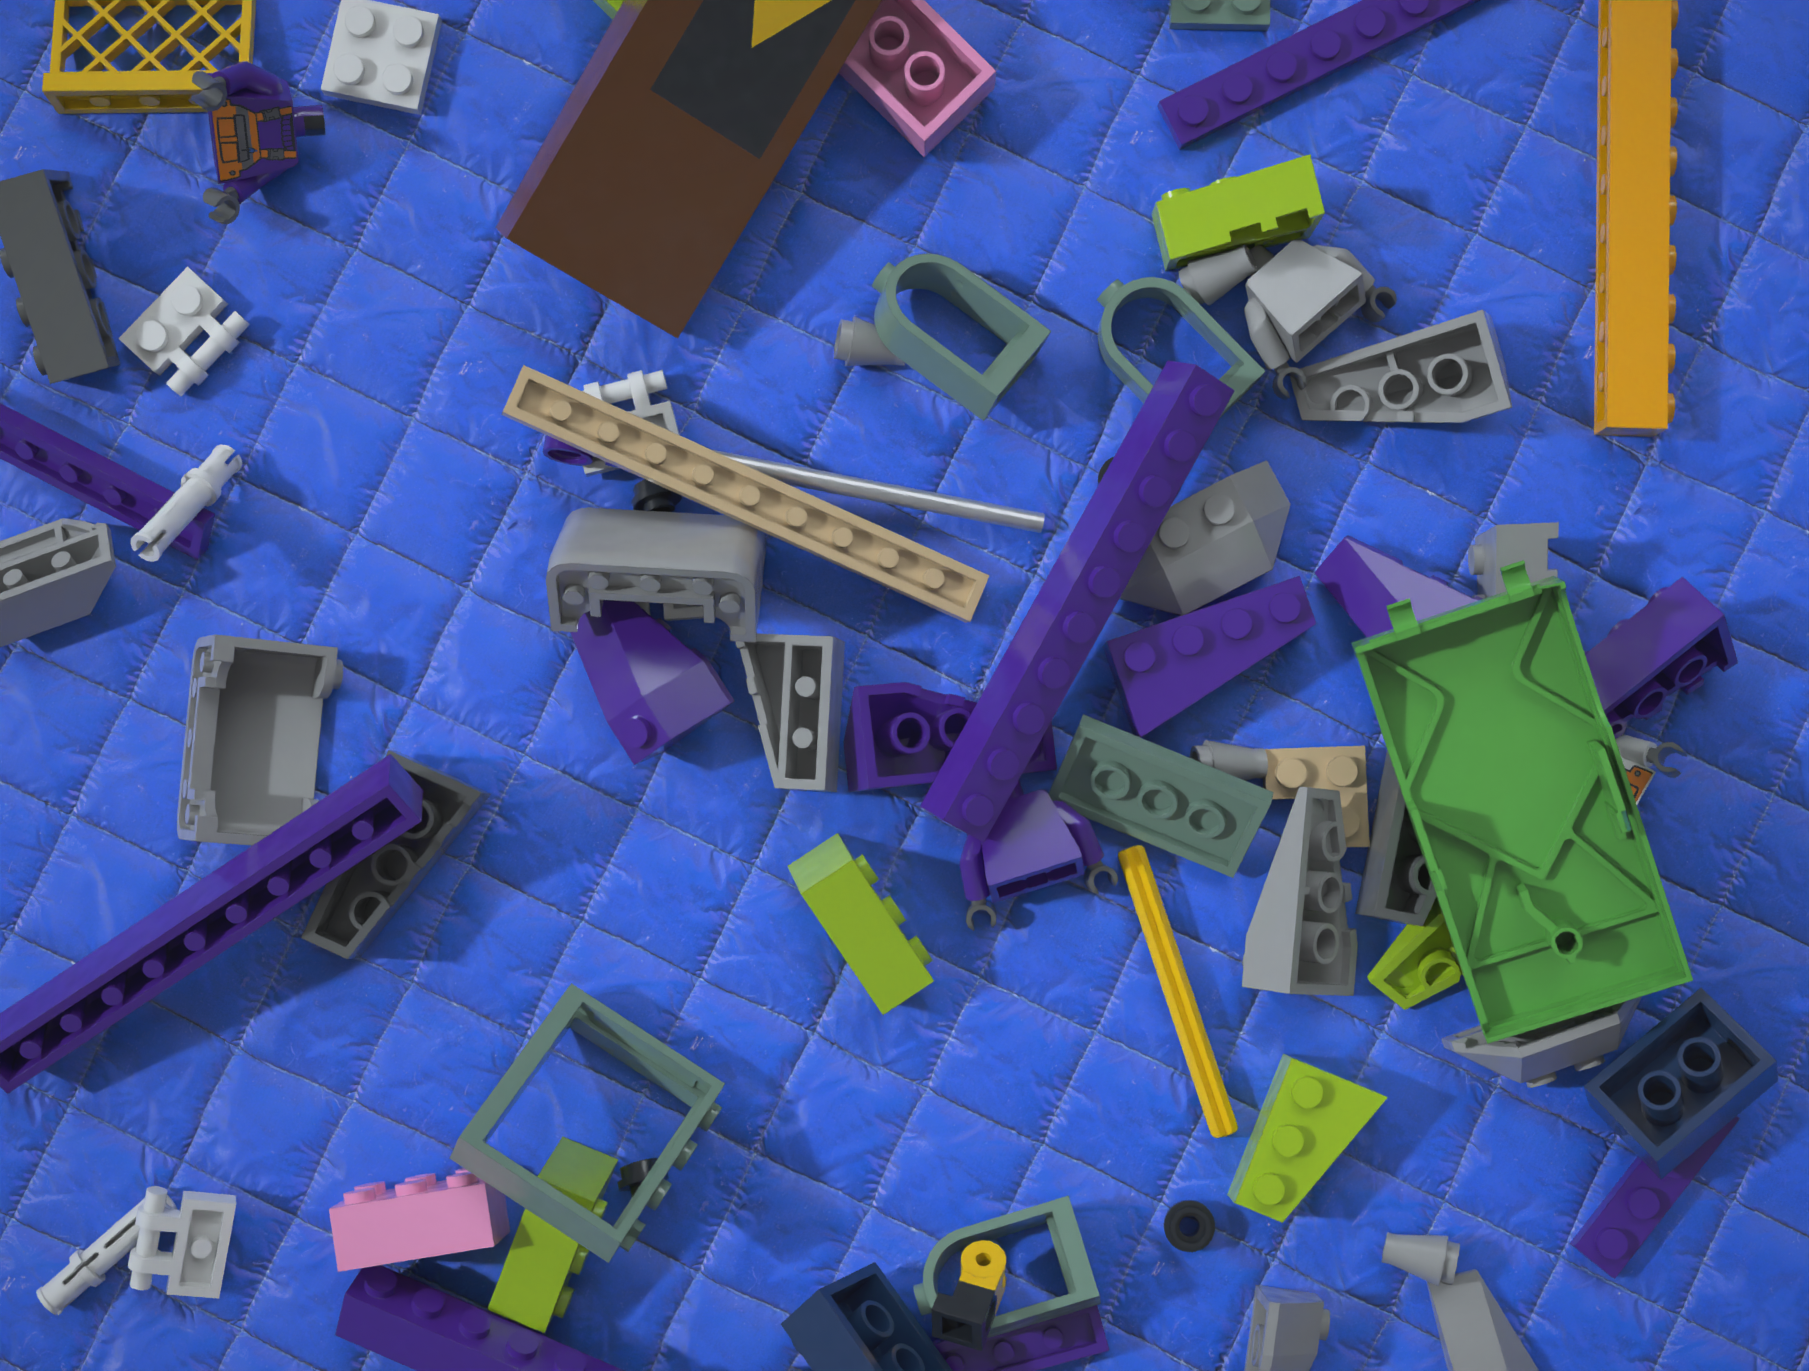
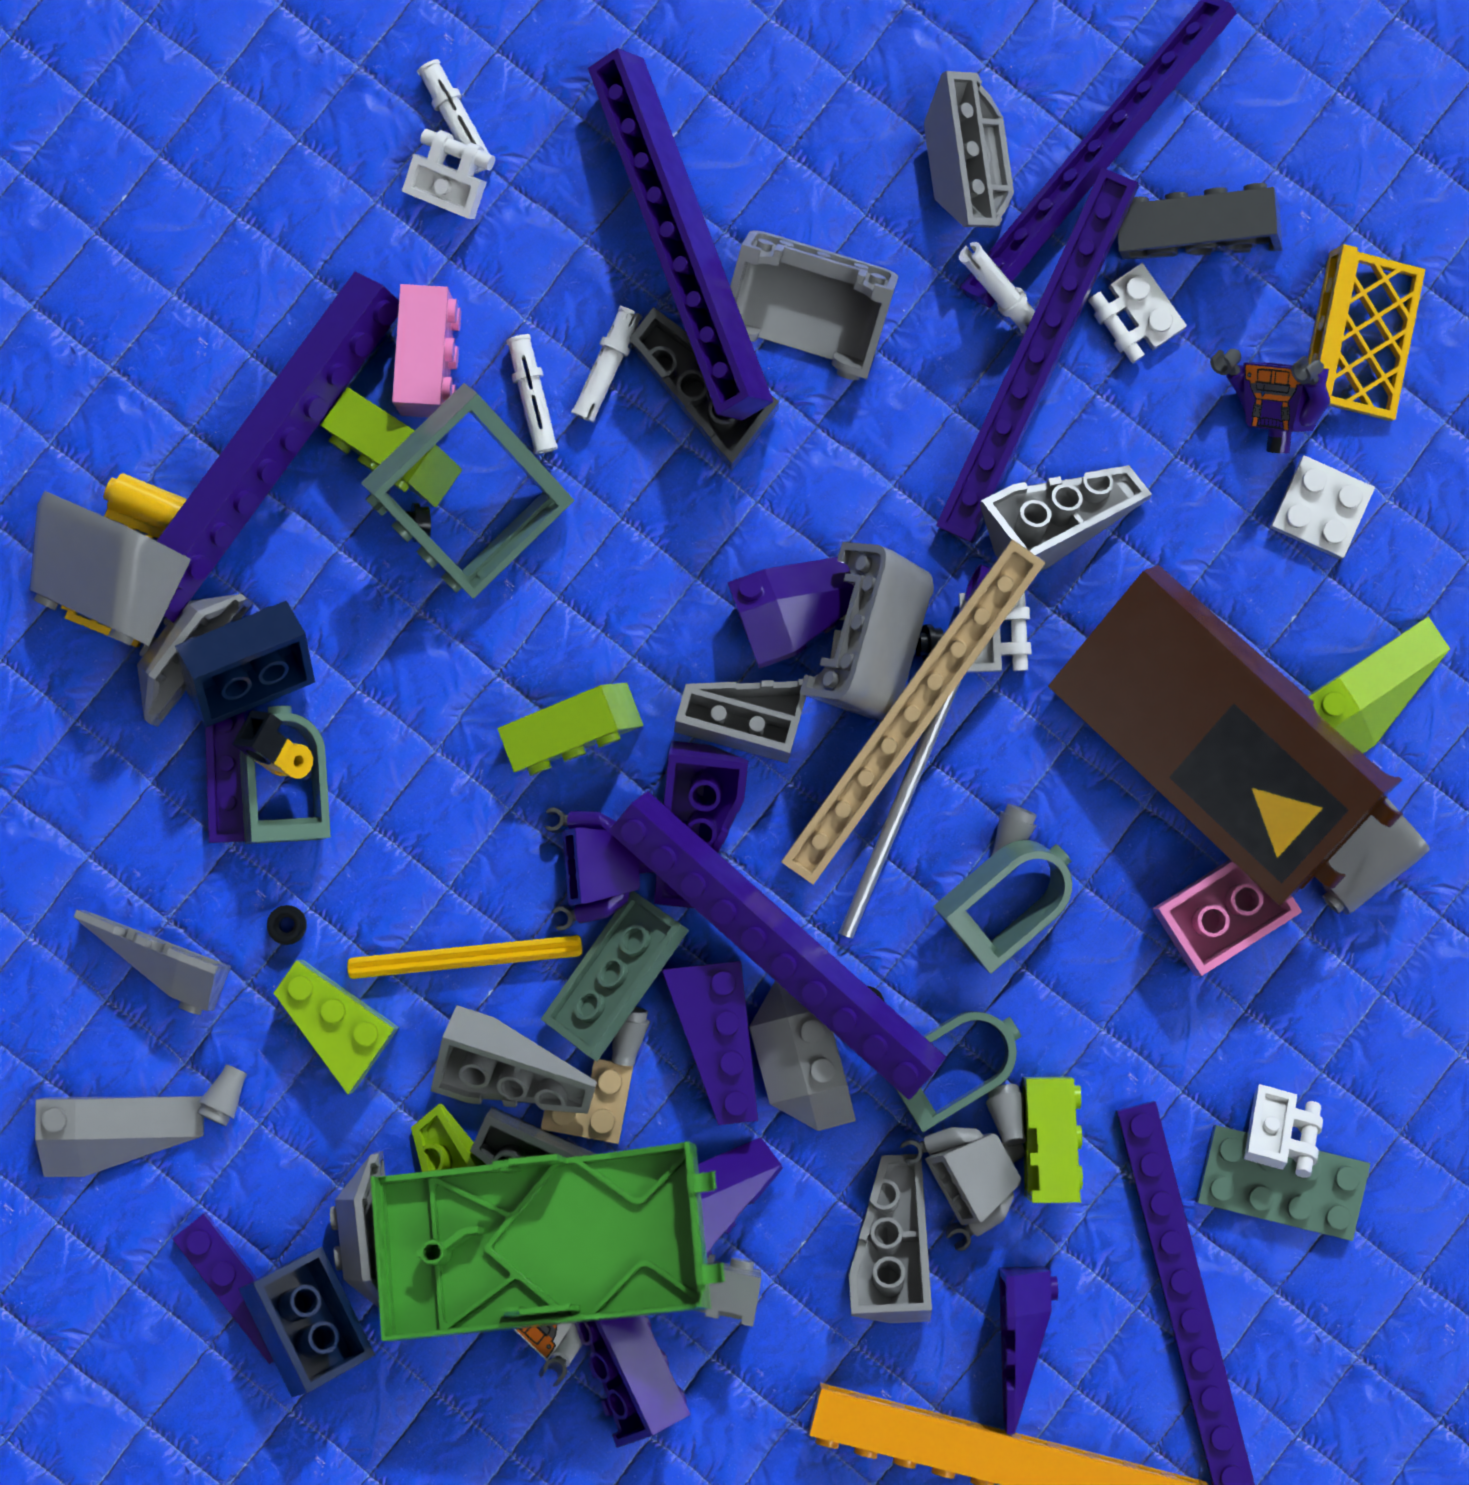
camera: 100 degrees right, 0 degrees up
none -> white pin [506,334,558,454]
none -> white pin [571,306,642,423]
none -> dark purple plate [936,168,1139,543]
none -> light grey wedge [980,465,1152,572]
none -> dark purple wedge [999,1266,1058,1434]

